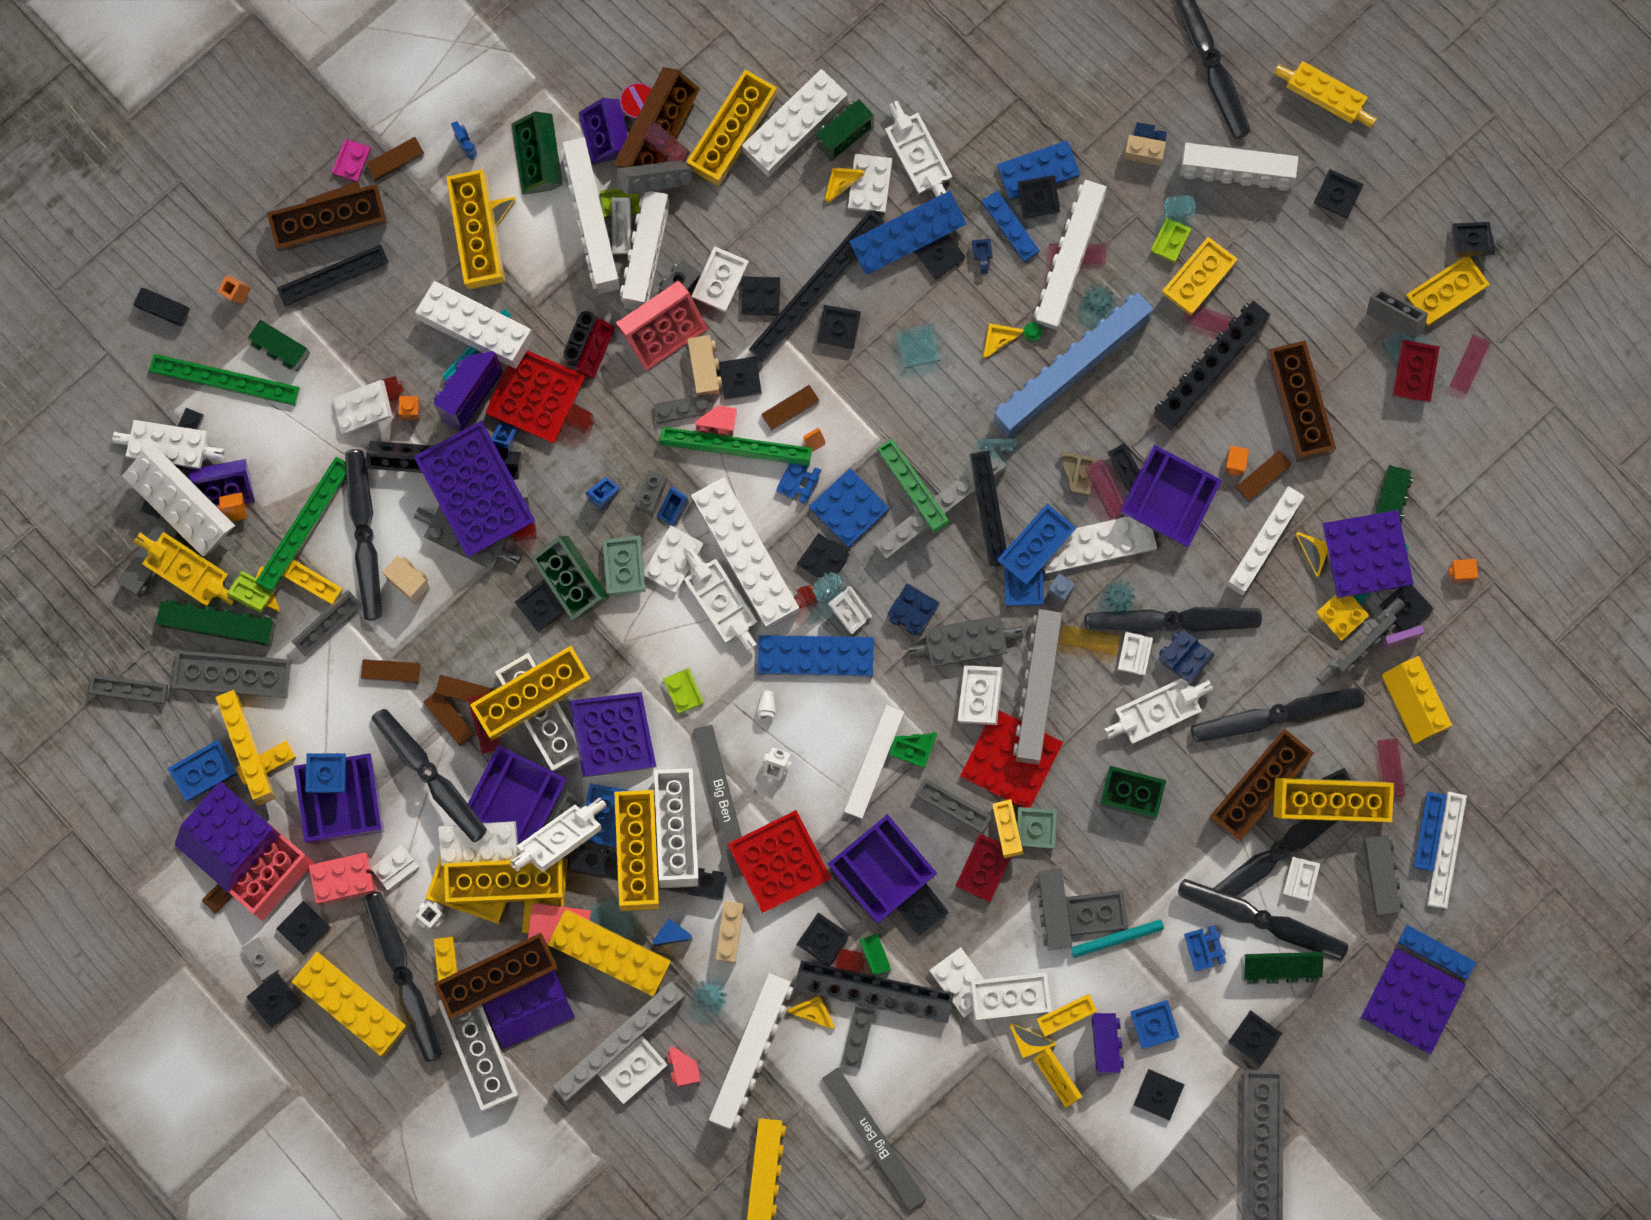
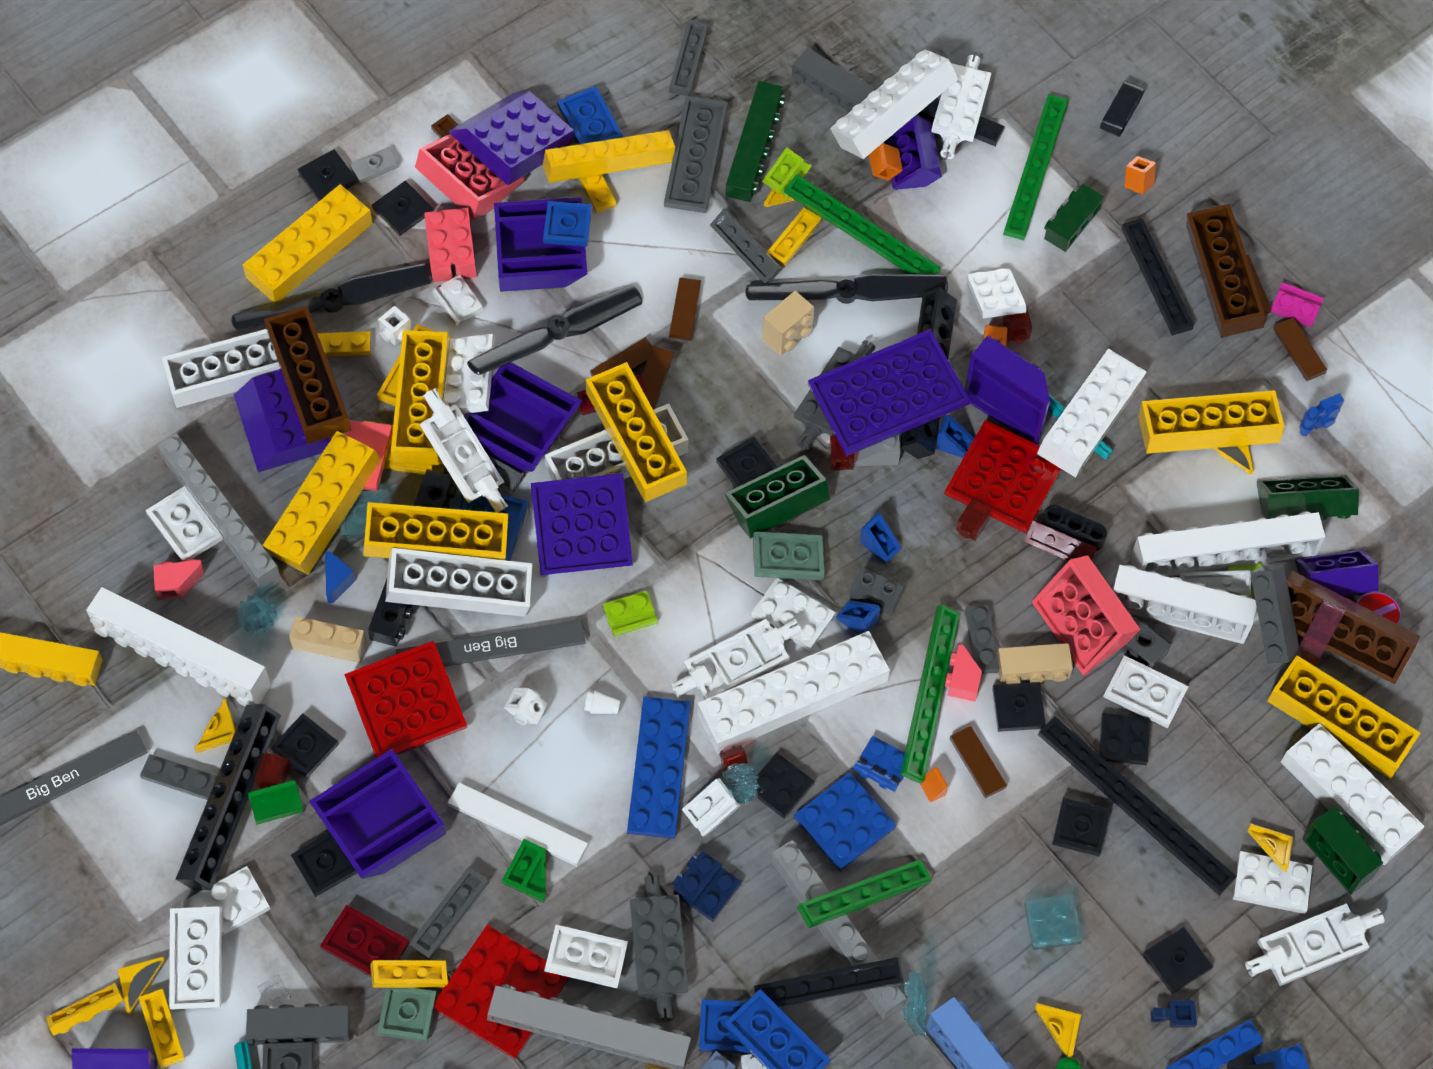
camera: 90 degrees right, 15 degrees down
yellow plate [133,532,235,606] -> none
blue plate [849,191,967,275] -> none

